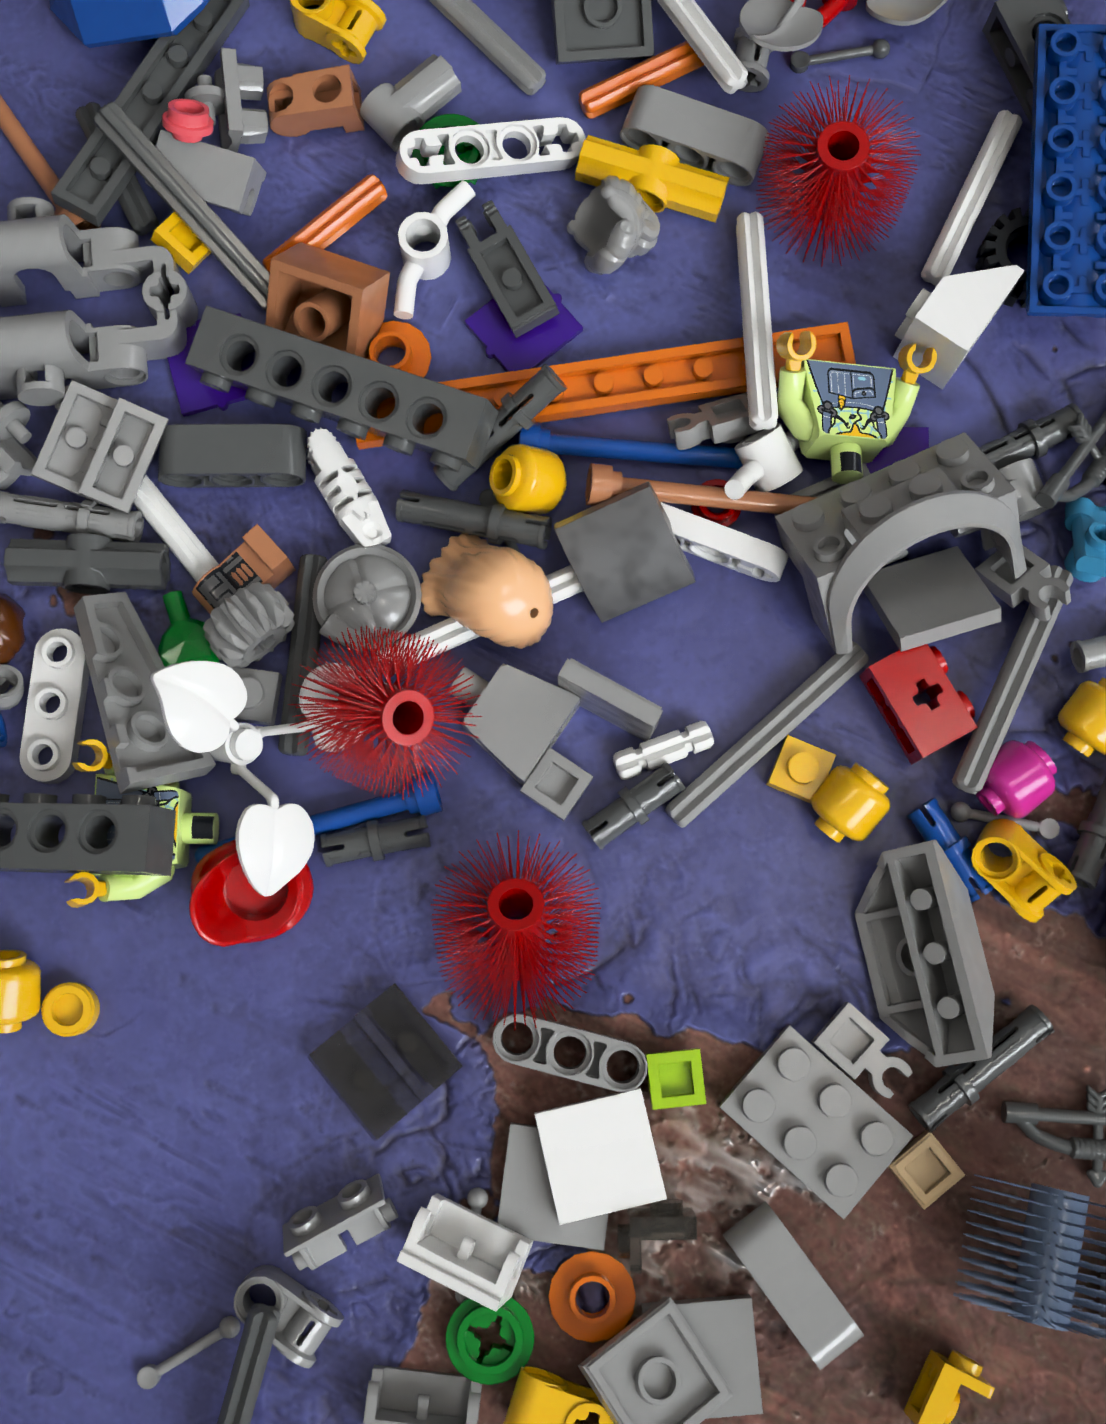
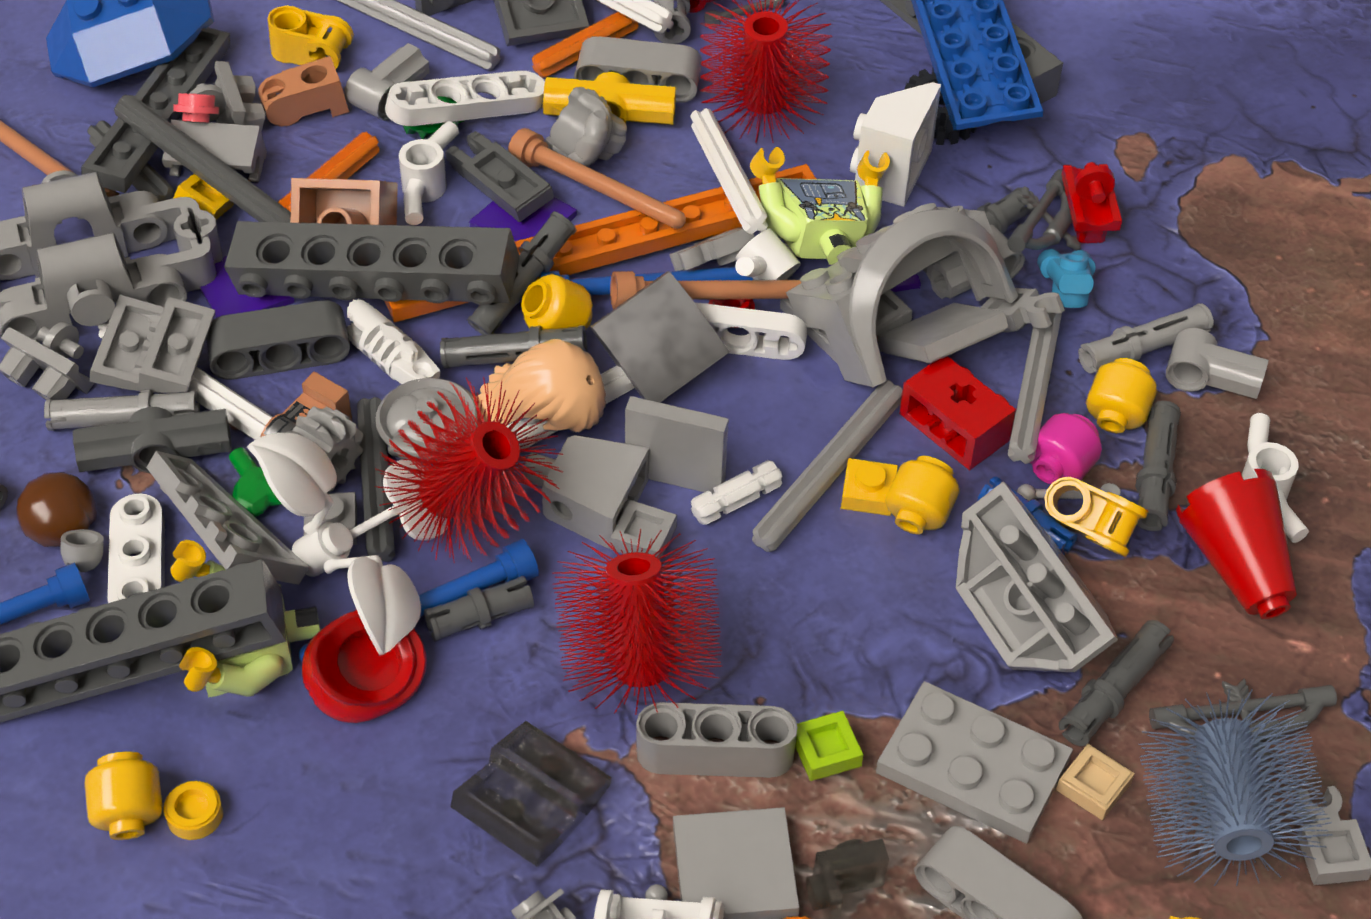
camera: 15 degrees left, 30 degrees down
white tile [534,1088,667,1225] -> none
dark grey pin [582,762,686,850] -> none
light grey plate [811,1002,913,1099] -> none
white axle [921,110,1022,286] -> none
none -> nougat piece [508,128,686,229]

